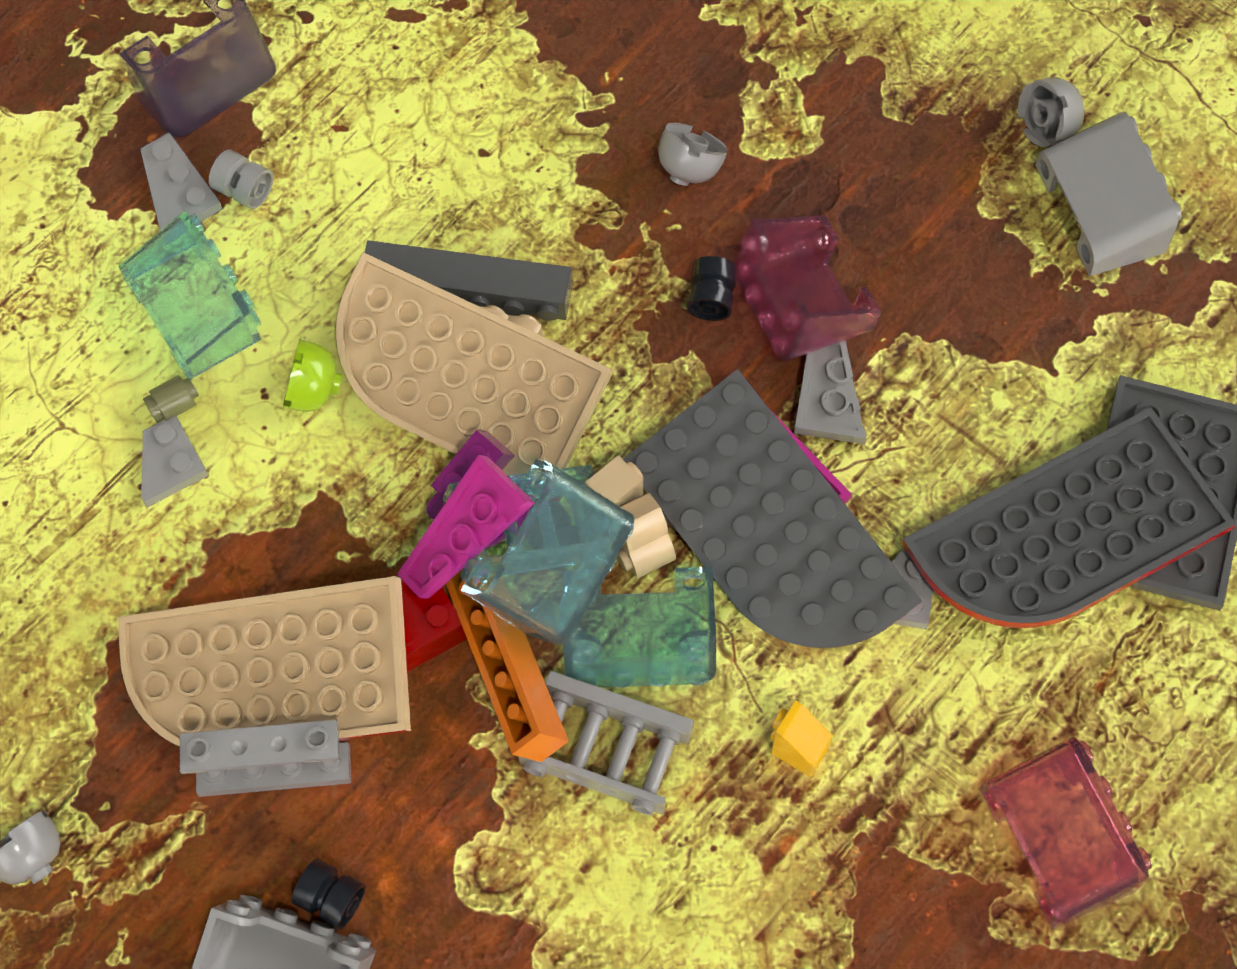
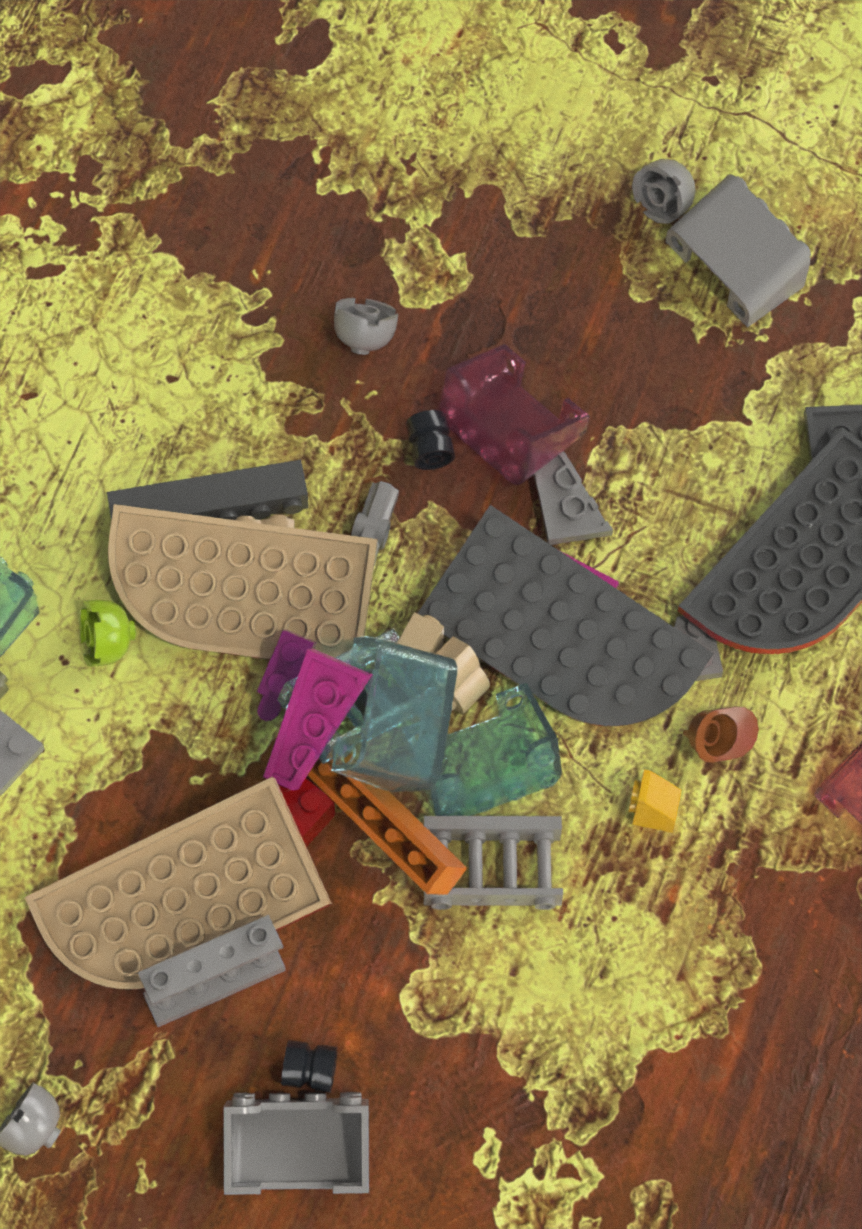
camera: 25 degrees left, 0 degrees up
none -> light grey piece [351,481,399,566]
none -> dark orange piece [683,706,759,763]

